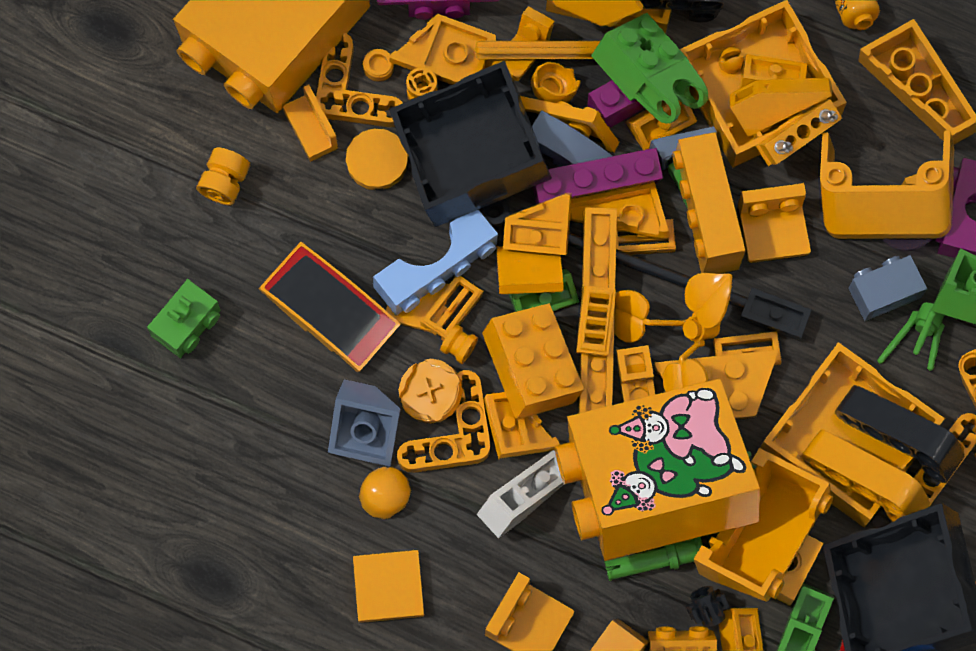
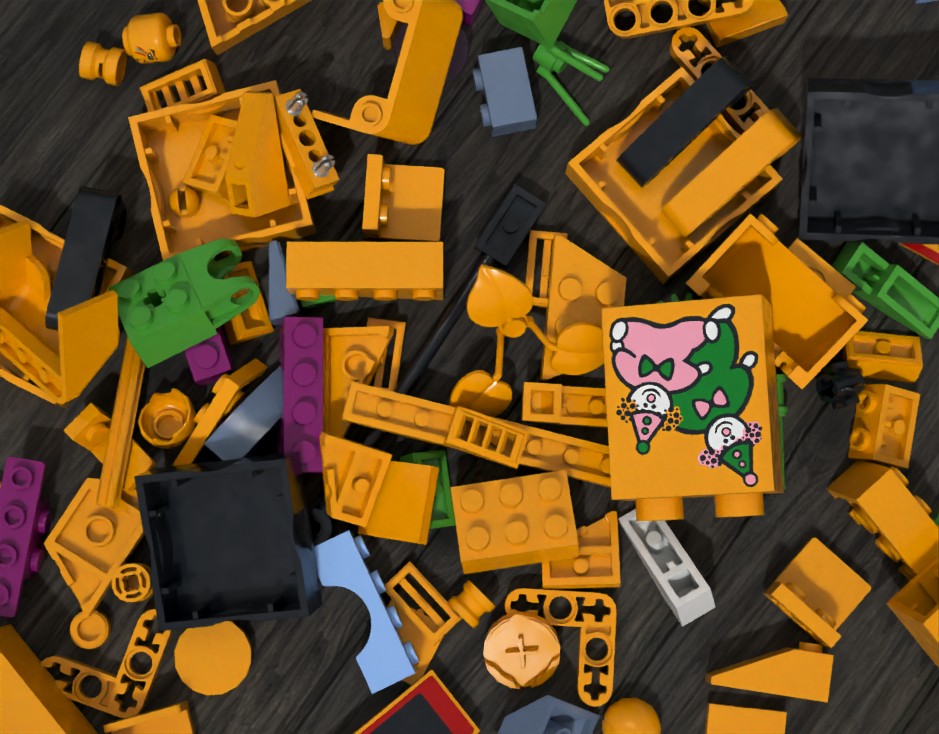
camera: 80 degrees left, 10 degrees up
none -> light orange slope [140,59,226,112]
none -> light orange slope [705,641,834,703]

